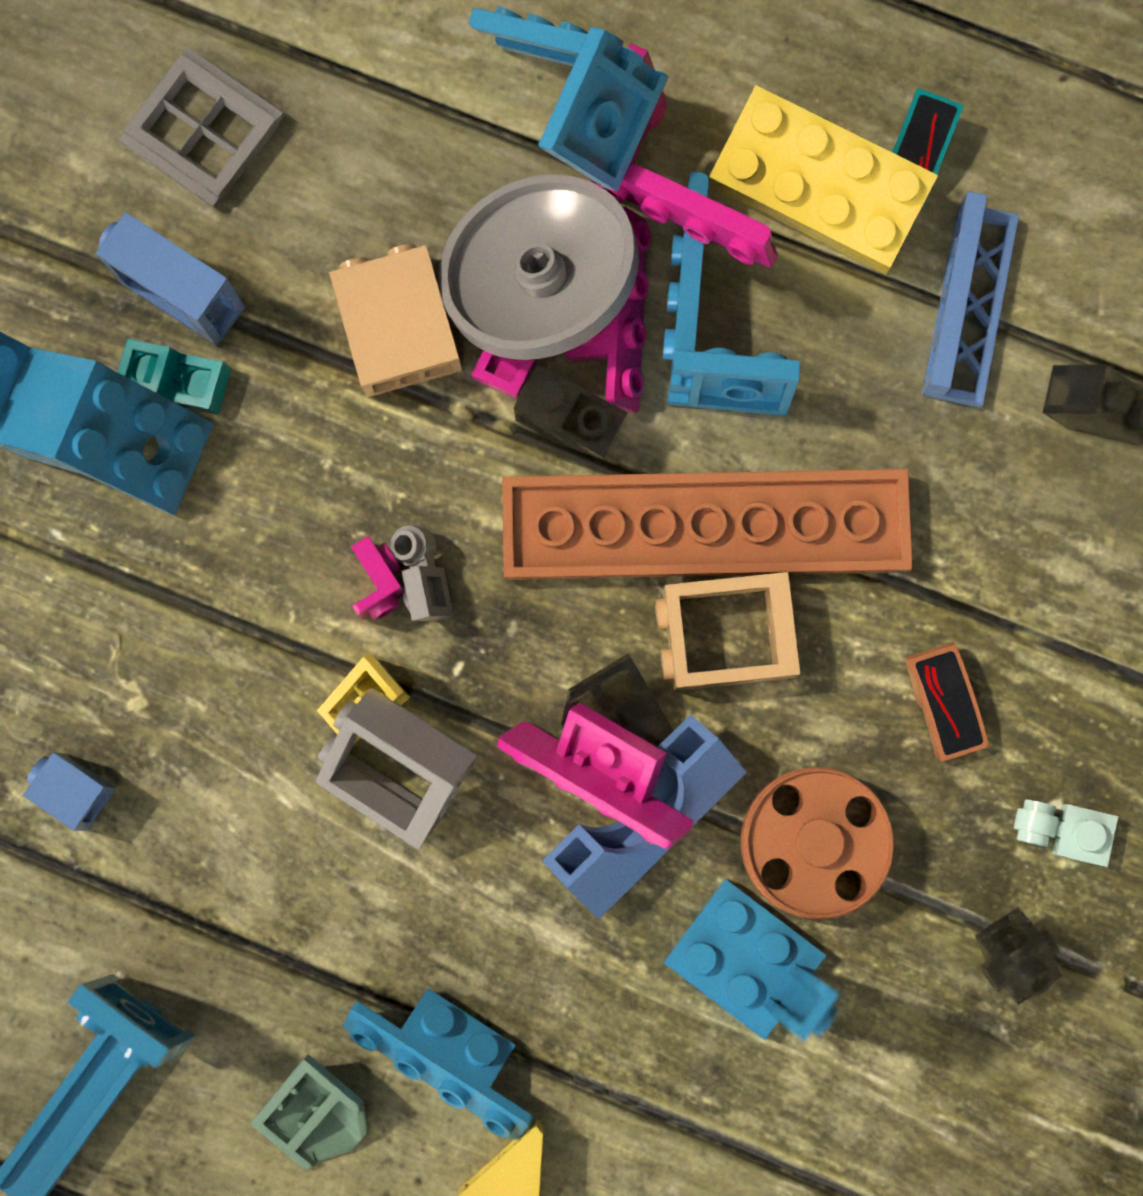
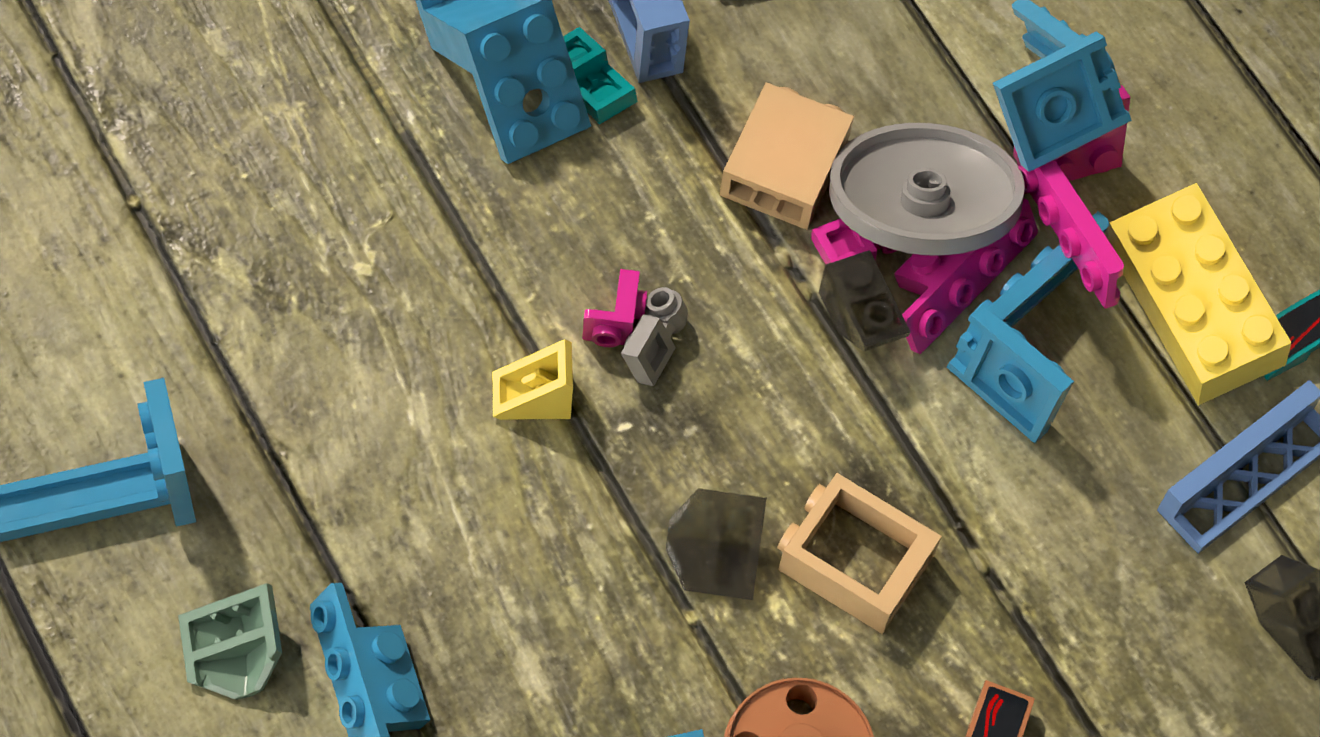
camera: 30 degrees right, 20 degrees down
medium blue brick [23,752,116,831] -> none
light grey window [315,688,477,850] -> none
dark pink bracket [497,703,694,849] -> none
nougat plate [502,469,912,580] -> none
medium blue arch [542,714,747,919] -> none

